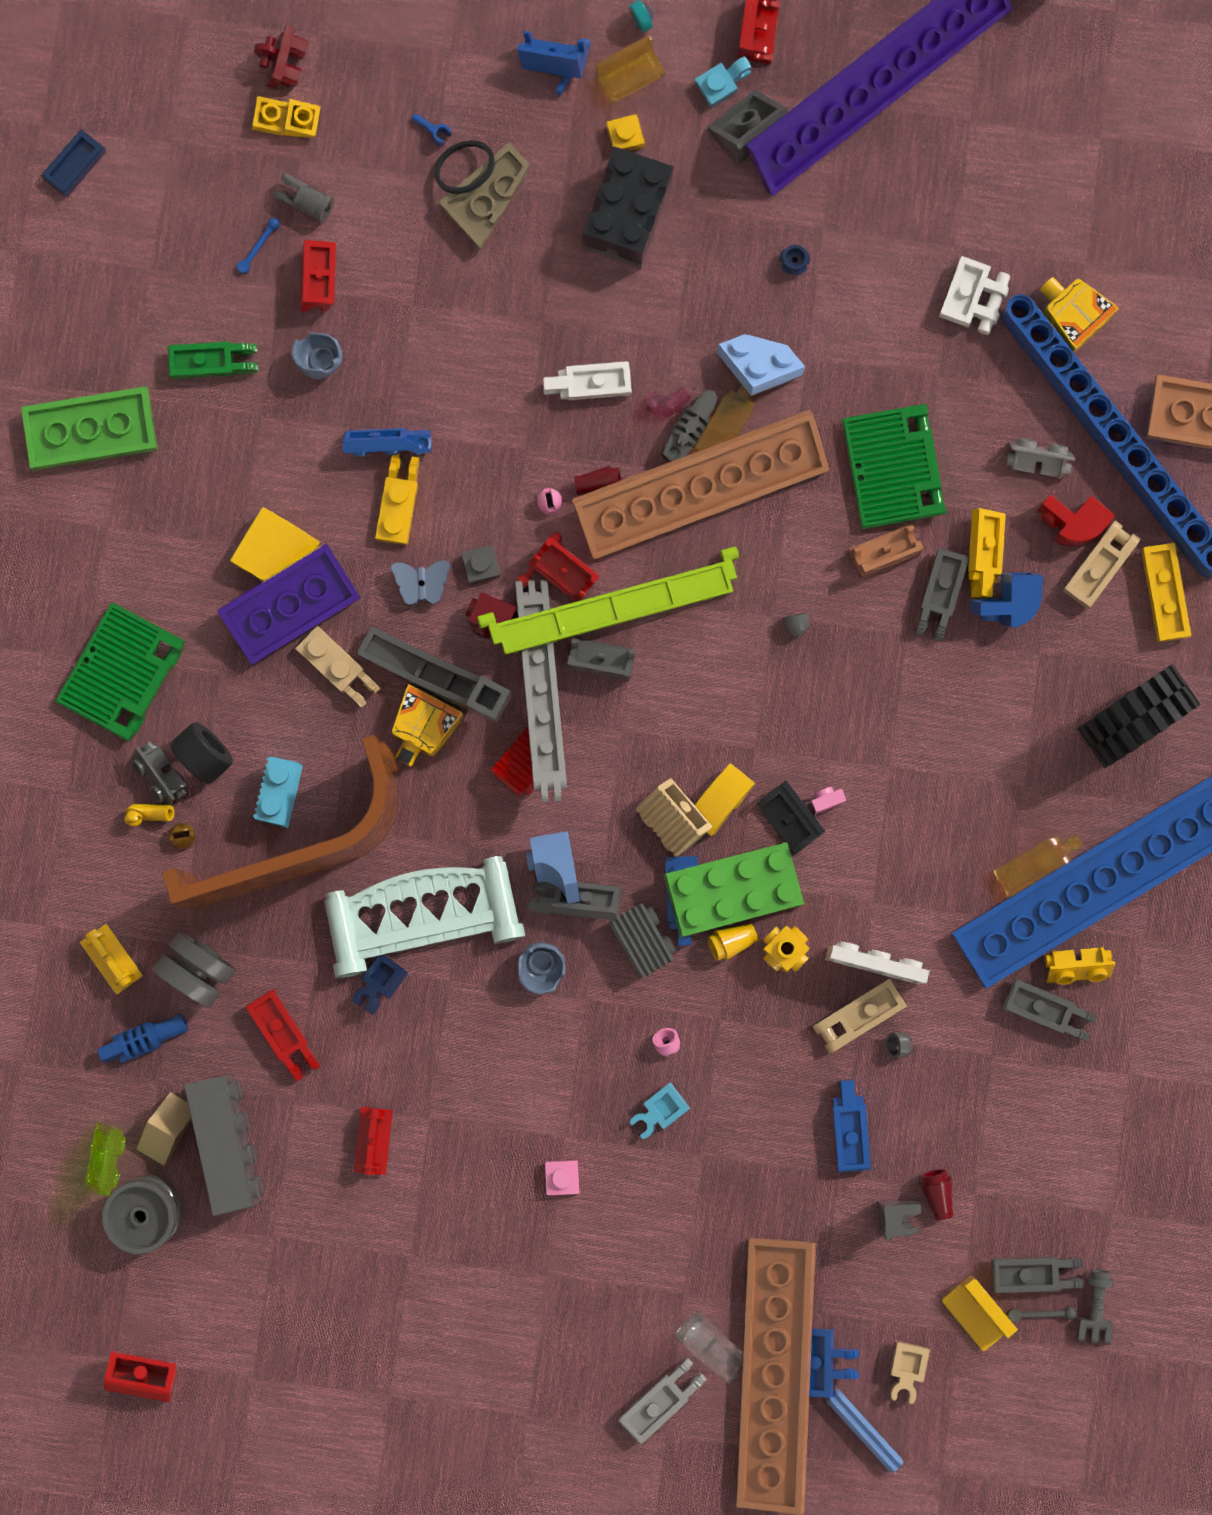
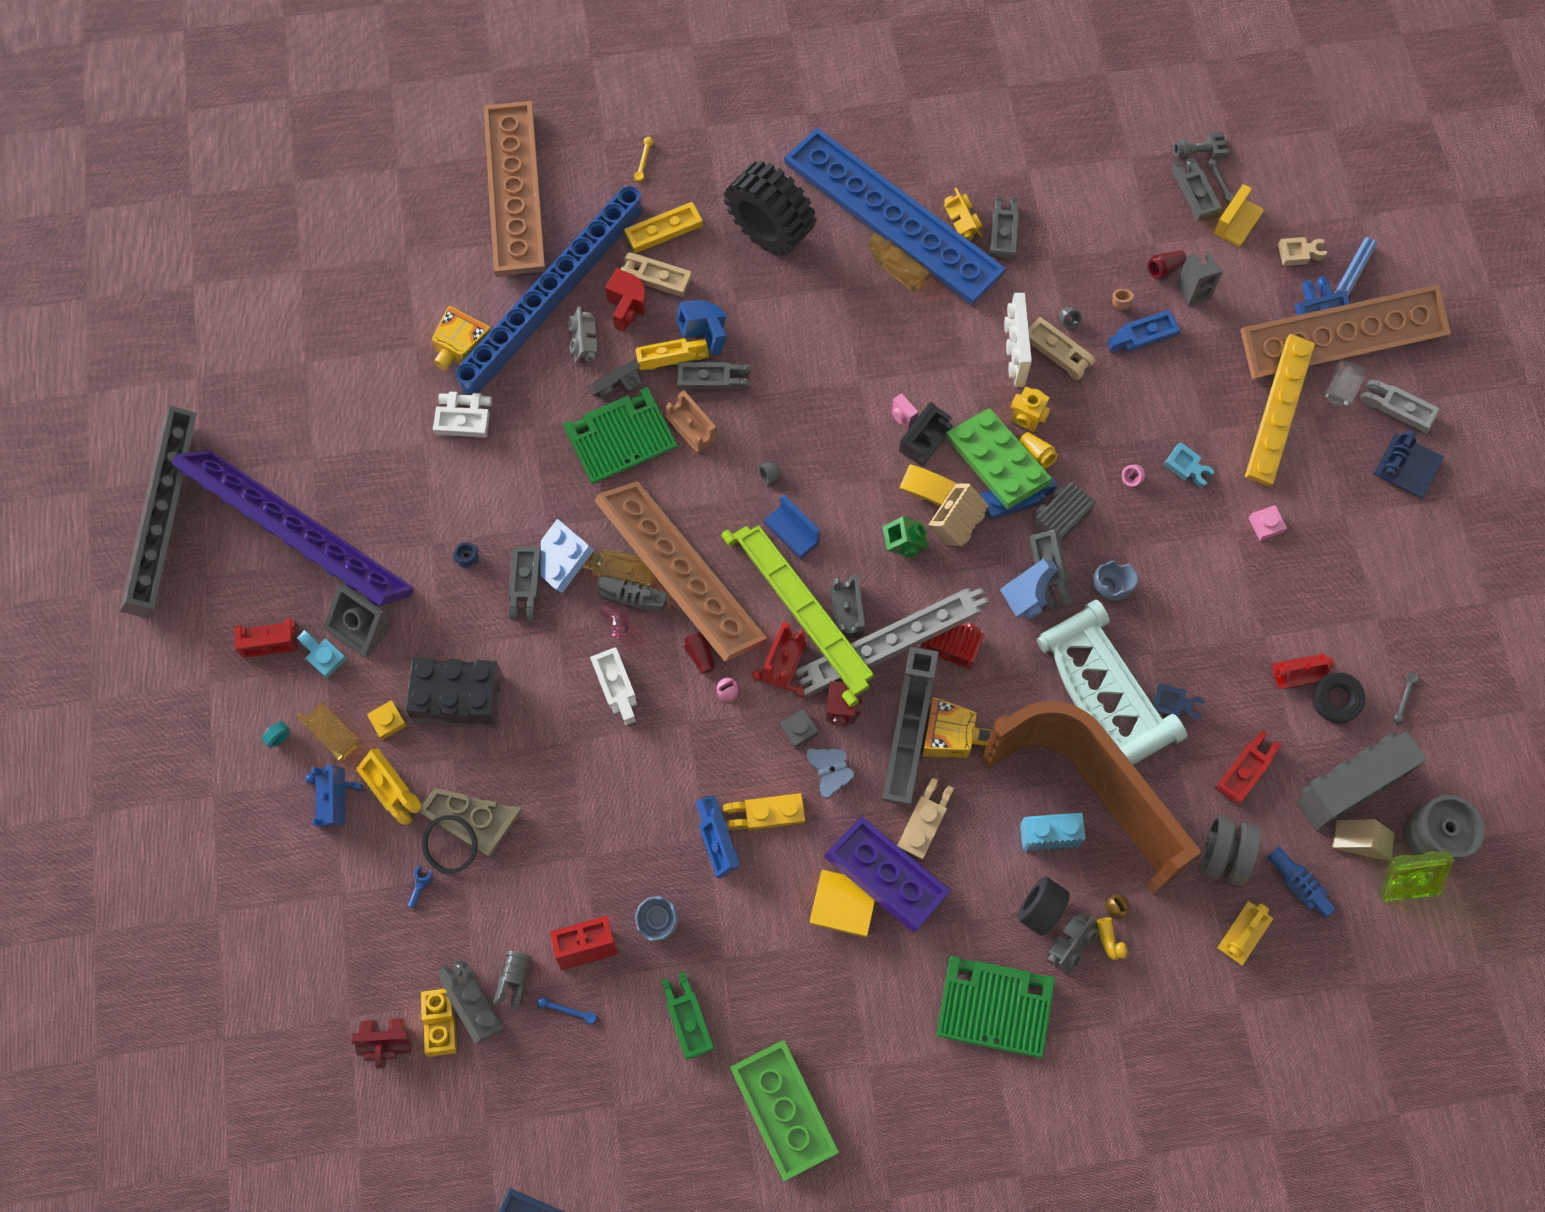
camera: 105 degrees left, 15 degrees down
none -> yellow hinge [356,748,422,825]
none -> dark grey hinge [438,960,504,1044]
none -> dark grey hinge [509,547,541,621]
none -> dark grey hinge [587,359,642,396]
none -> blue panel [764,495,821,560]
none -> green brick [883,516,928,558]
none -> nougat hinge [1112,289,1134,311]
none -> yellow plate [1245,334,1315,487]
none -> black tyre [1312,672,1366,723]
none -> dark blue hinge [1374,430,1444,499]
none -> dark grey hinge [1393,672,1419,724]

